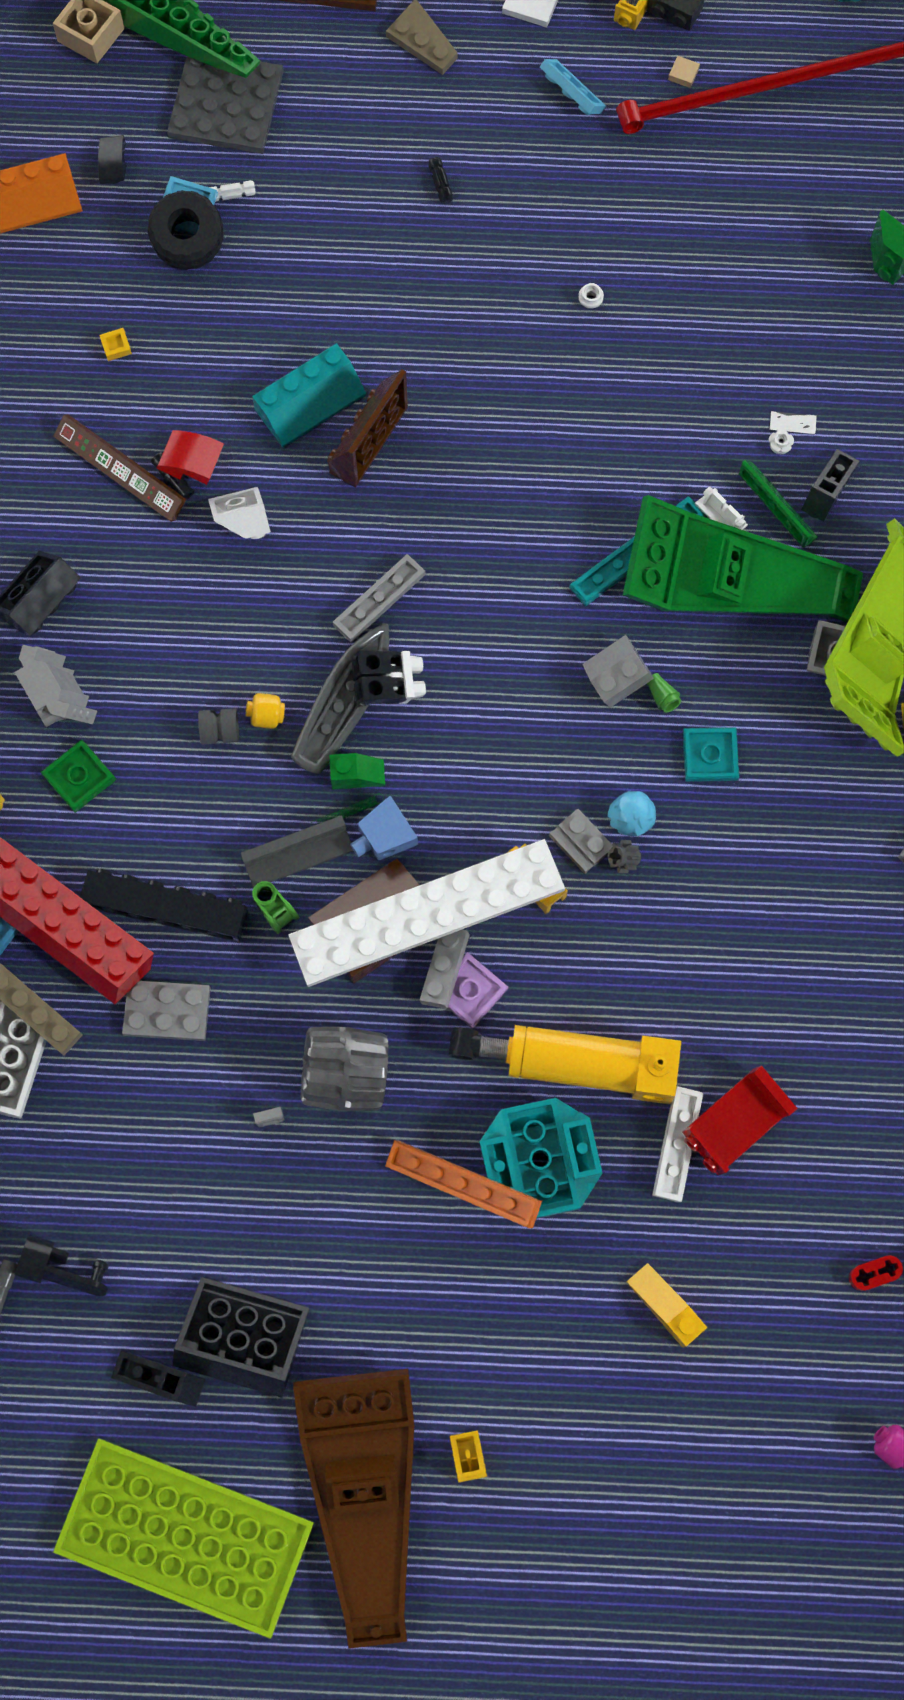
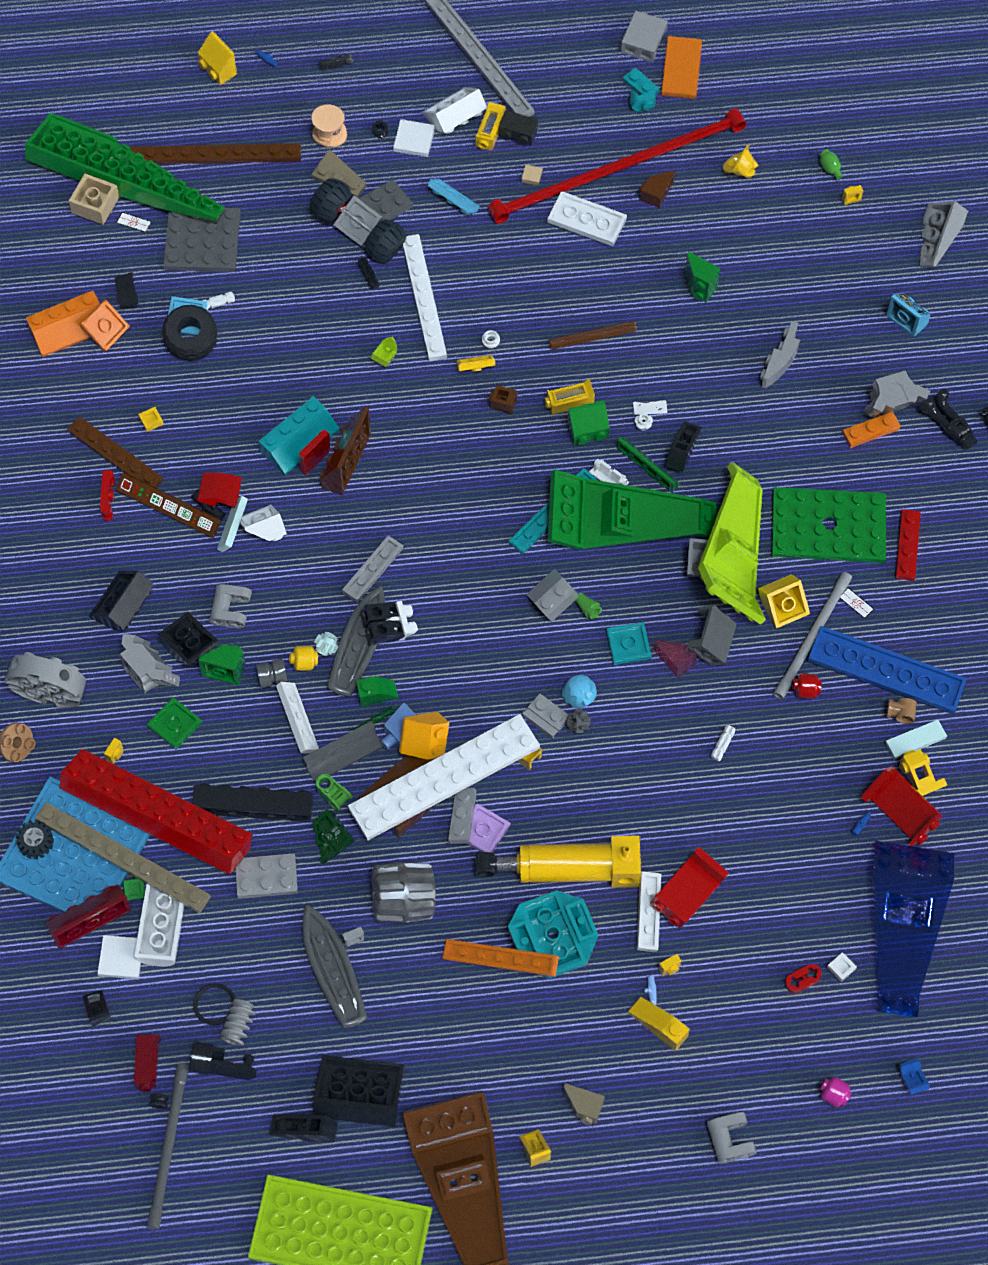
camera: 10 degrees left, 10 degrees down
none -> reddish brown plate [67,416,164,488]
none -> orange tile [80,300,130,351]
none -> red plate [100,470,116,521]
none -> white sticker [116,212,151,233]
none -> black slope [157,612,219,666]
none -> black tyre [193,983,236,1025]
none -> green slope [199,645,246,686]
none -> light grey connector [209,584,252,629]
none -> light aqua tile [217,496,248,552]
none -> light grey piece [220,999,256,1046]
none -> white plate [276,682,319,754]
none -> red tile [299,429,331,476]
none -> dark grey piece [302,904,367,1028]
none -> black plate [310,178,406,264]
none -> dark green slope [312,809,355,864]
none -> light aqua gear [314,632,339,656]
none -> dark grey plate [359,179,413,221]
none -> lime plate [371,337,397,367]
none -> light orange slope [399,712,449,760]
none -> white plate [403,234,447,361]
none -> yellow plate [456,355,495,371]
none -> reddish brown brick [488,385,517,415]
none -> yellow window [544,379,595,415]
none -> white plate [548,191,627,246]
none -> reddish brown axle [549,321,637,349]
none -> dark tan slope [563,1083,605,1125]
none -> green slope [567,400,610,446]
none -> reddish brown slope [639,171,675,208]
none -> light blue helmet [644,976,657,1005]
none -> clear pink slope [653,640,697,678]
none -> yellow plate [658,954,681,976]
none -> dark grey panel [687,605,737,666]
none -> light grey connector [707,1112,757,1164]
none -> white axle [711,725,735,761]

